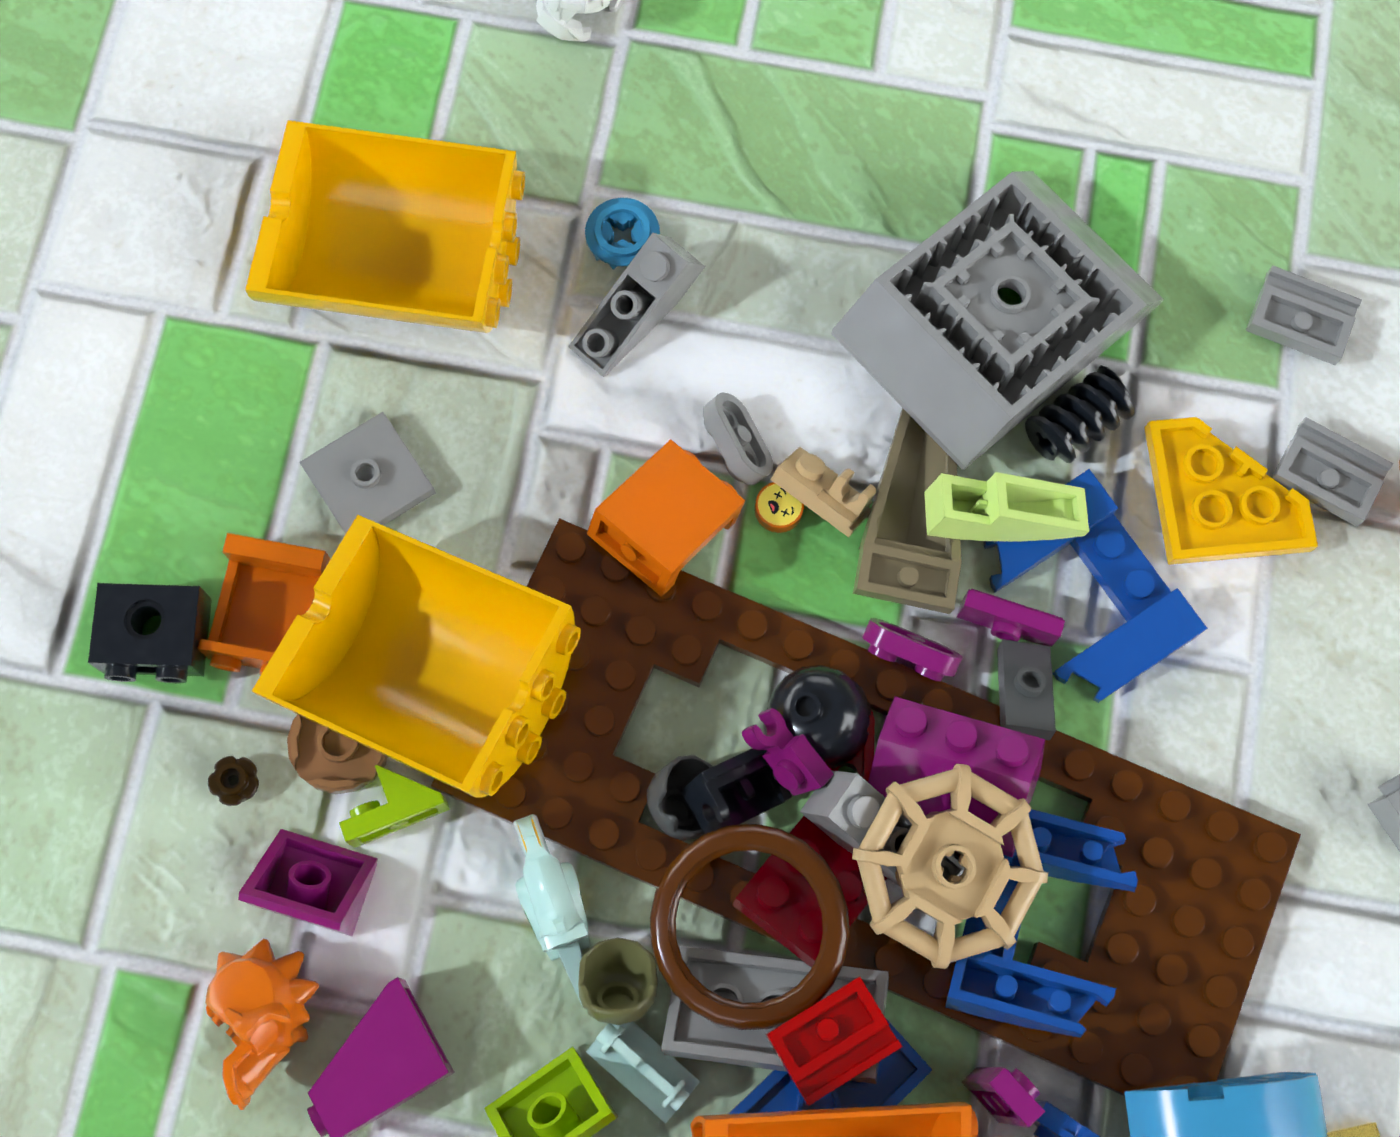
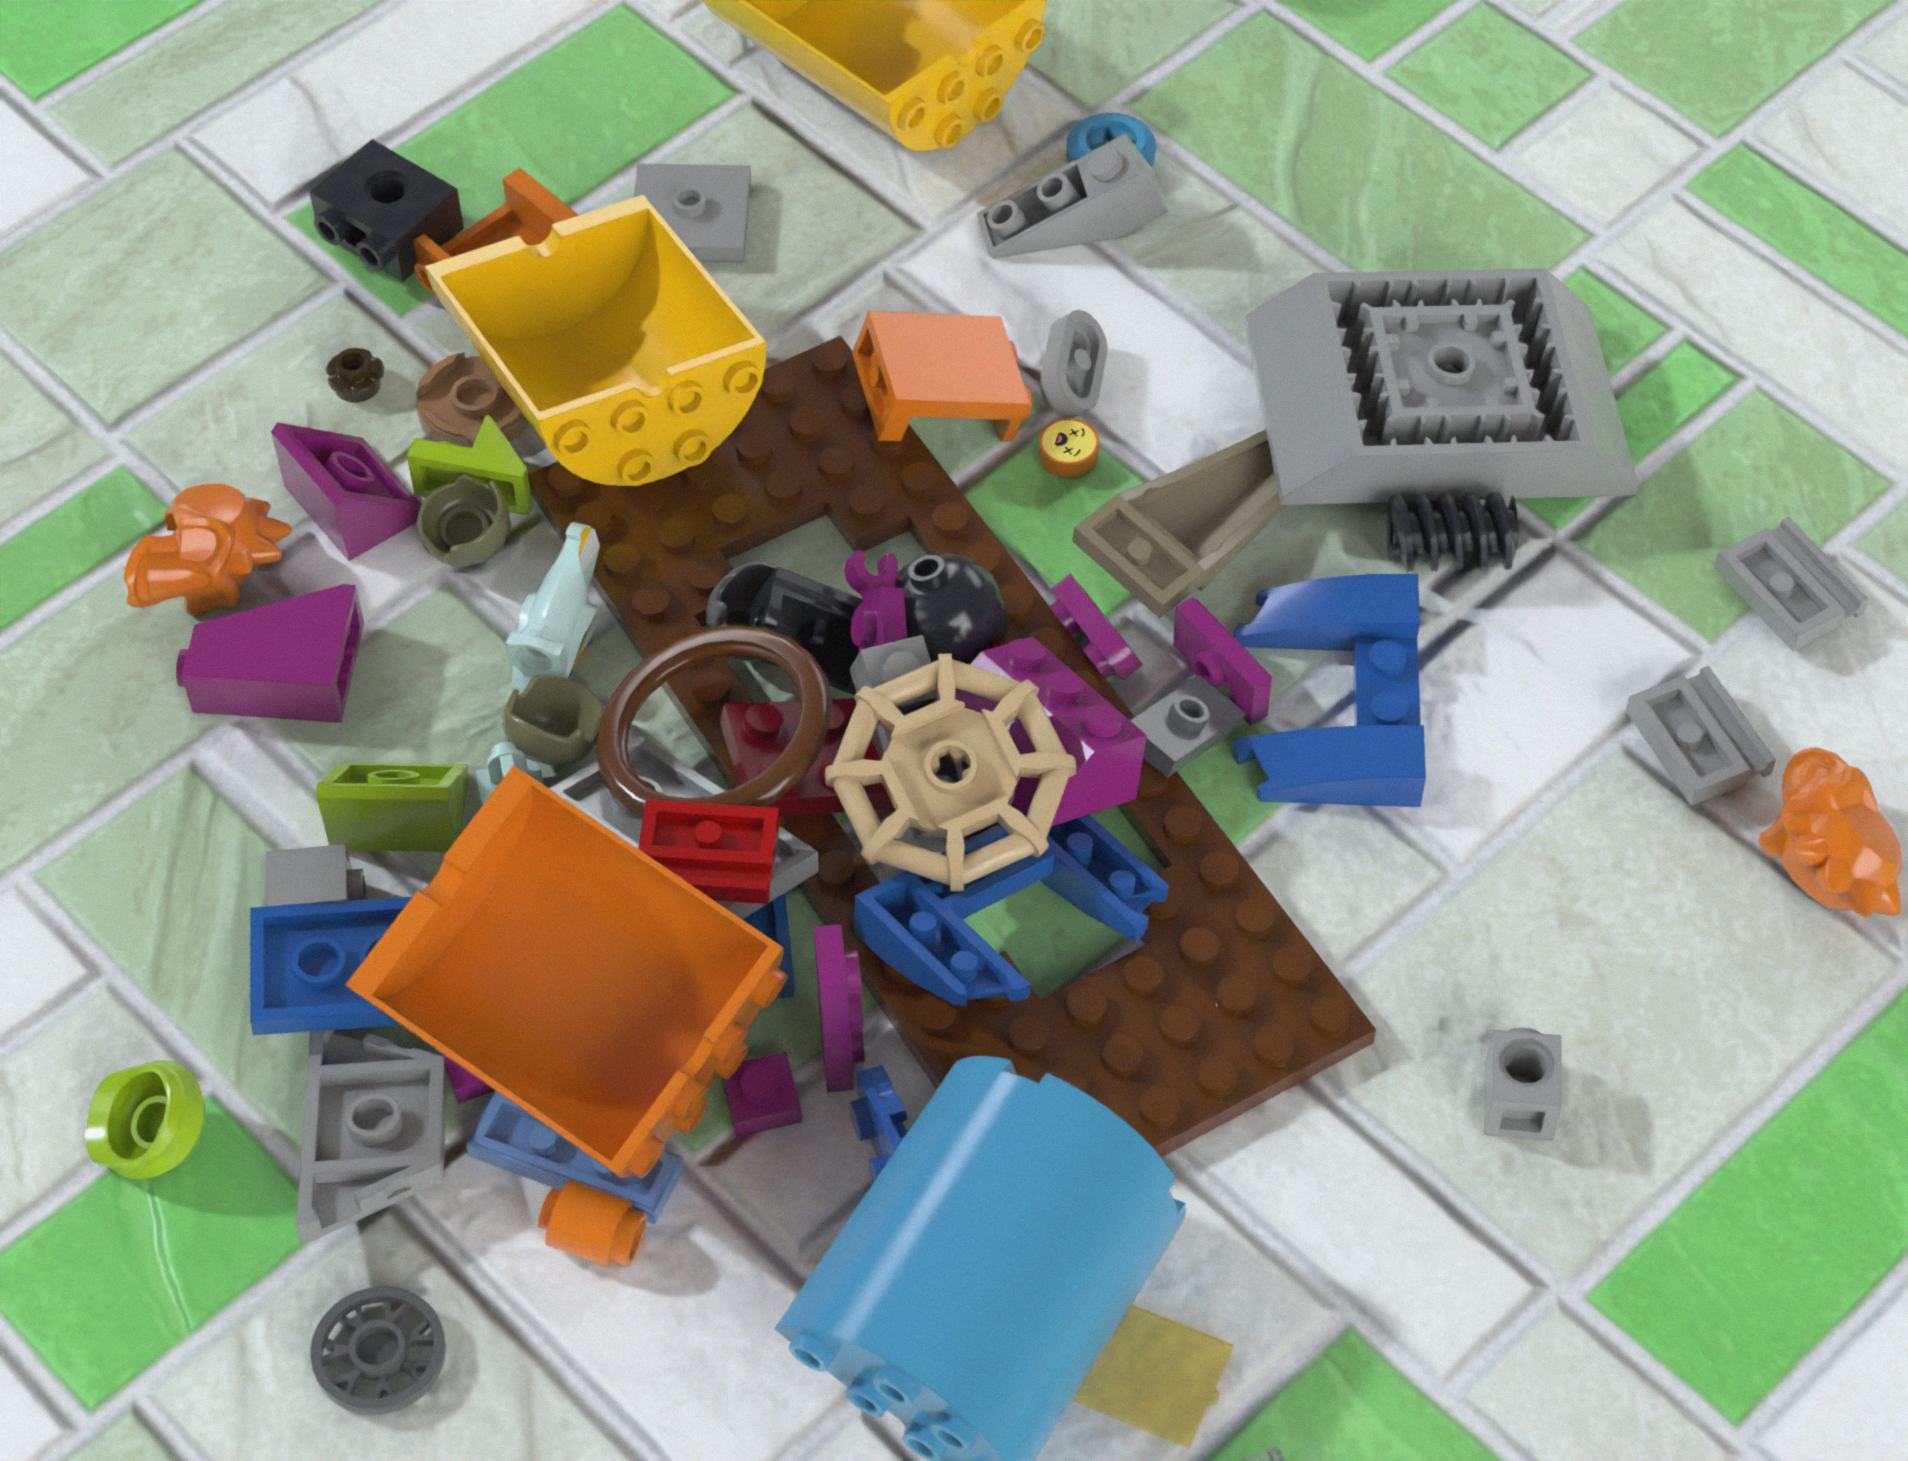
camera: 40 degrees right, 20 degrees down
tan plate [770,447,876,538] -> none
yellowish green slope [924,472,1089,542] -> none
yellow plate [1144,417,1318,565] -> none
none -> olive hair [416,474,511,567]

